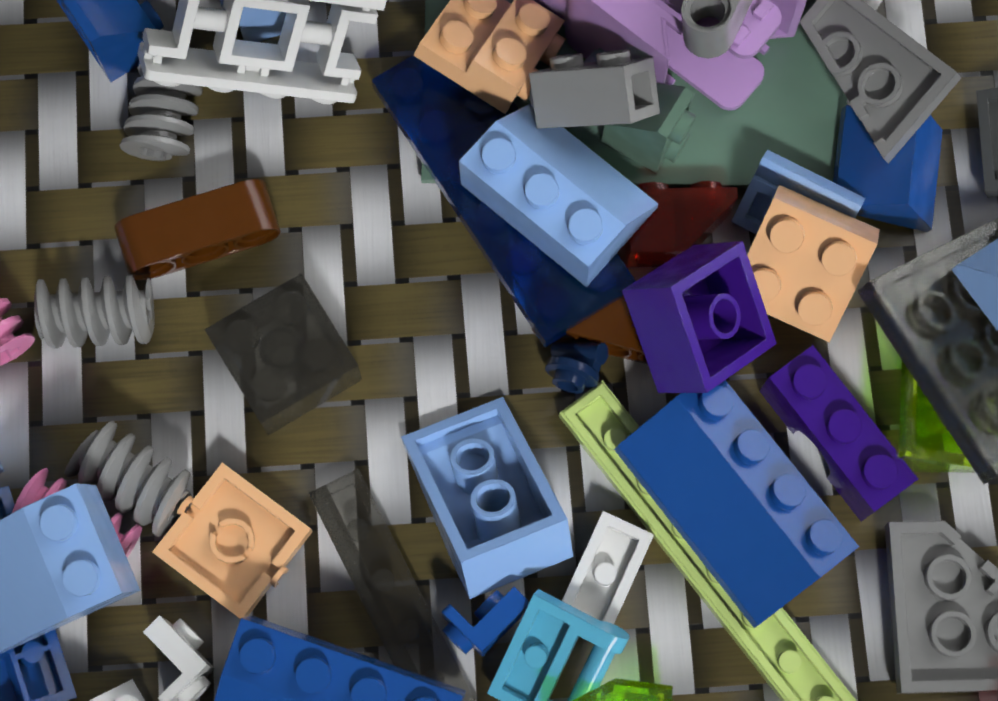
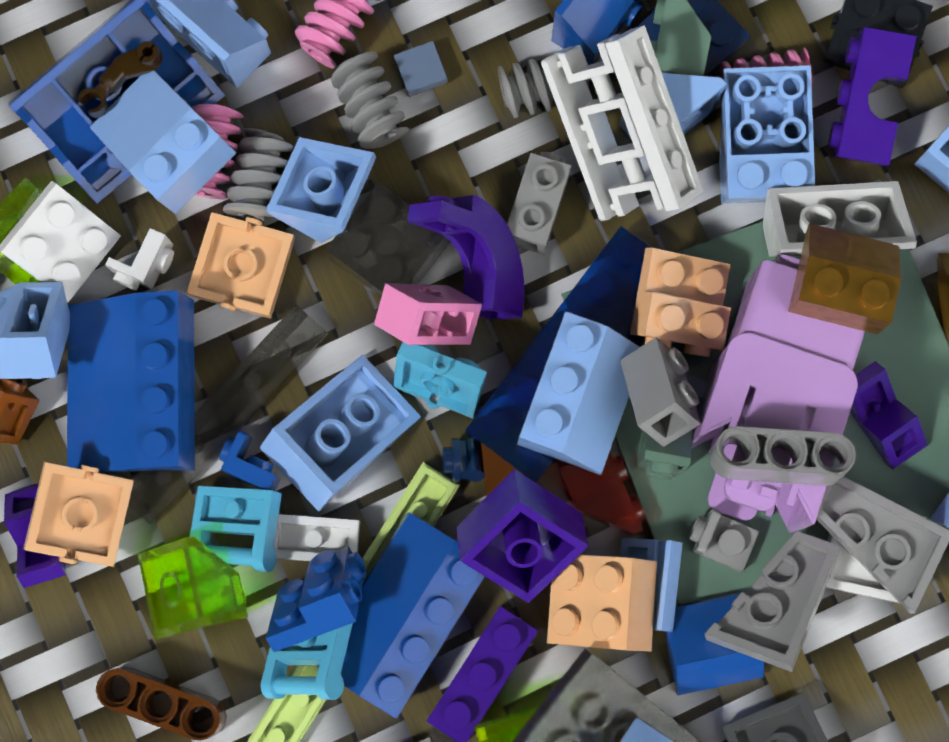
camera: 75 degrees right, 5 degrees up
reddish brown beam [114,179,281,281] -> none
none -> medium azure plate [261,623,353,700]
none -> light blue slope [266,137,376,243]
none -> blue plate [266,546,367,652]
none -> bright pink brick [374,283,482,345]
none -> medium azure plate [393,342,487,419]
none -> sand blue tile [394,41,448,97]
none -> dark purple arch [407,195,524,321]
none -> light grey brick [507,152,572,255]
none -> light grey bracket [689,509,759,573]

